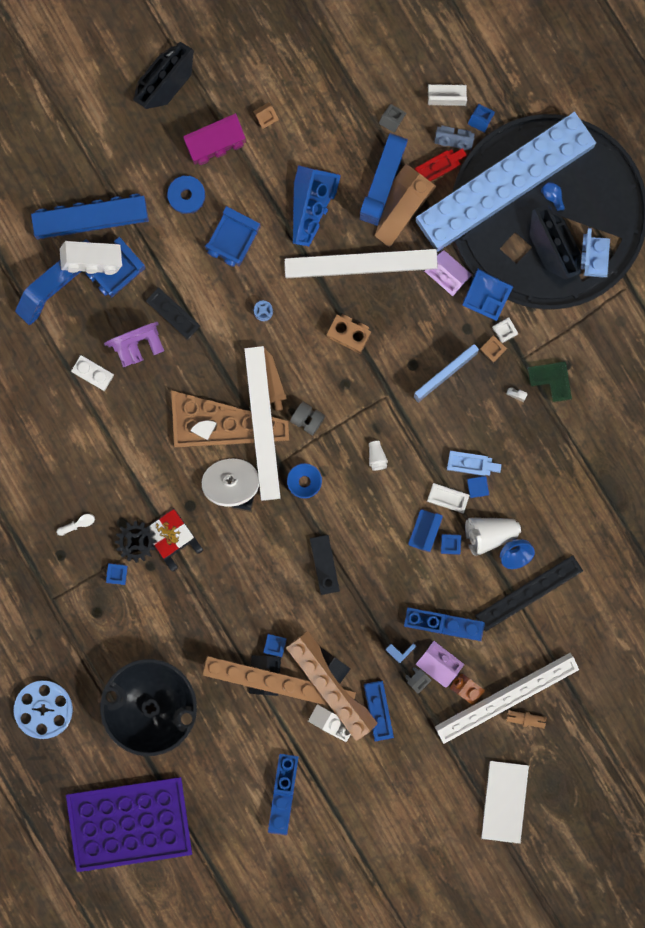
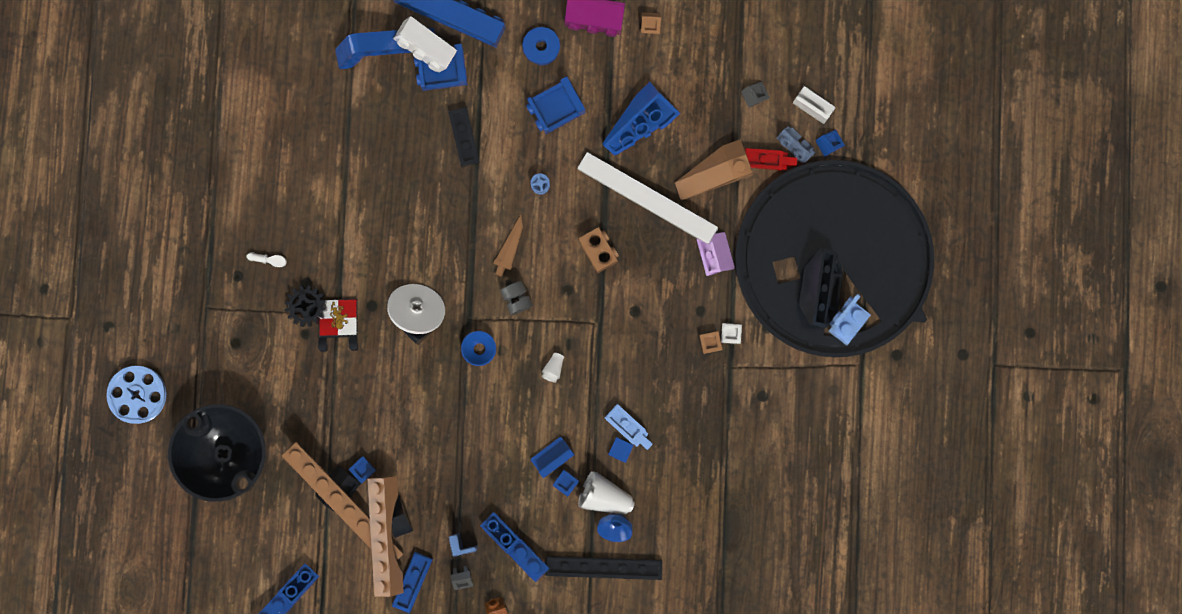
camera: 30 degrees right, 0 degrees up
dark purple plate [66,777,192,872] -> none
white plate [71,355,114,391] -> none
medium lavender piece [104,322,164,367] -> none
blue plate [106,564,128,585] -> none
medium nougat wing [171,390,289,448] -> none
white tile [191,421,217,440] -> none
white tile [244,346,280,501] -> none
white slope [308,704,351,742] -> none
black piece [310,535,340,595] -> none
blue beam [360,133,408,226] -> none
light blue tile [414,344,479,402] -> none
light blue brick [416,112,596,252] -> none
lavender panel [416,641,464,687] -> none
white tile [427,483,469,513] -> none
blue plate [462,268,513,321] -> none
white tile [506,388,527,402] -> none
clear green plate [527,362,572,403] -> none
blue animal [541,182,565,211] -> none

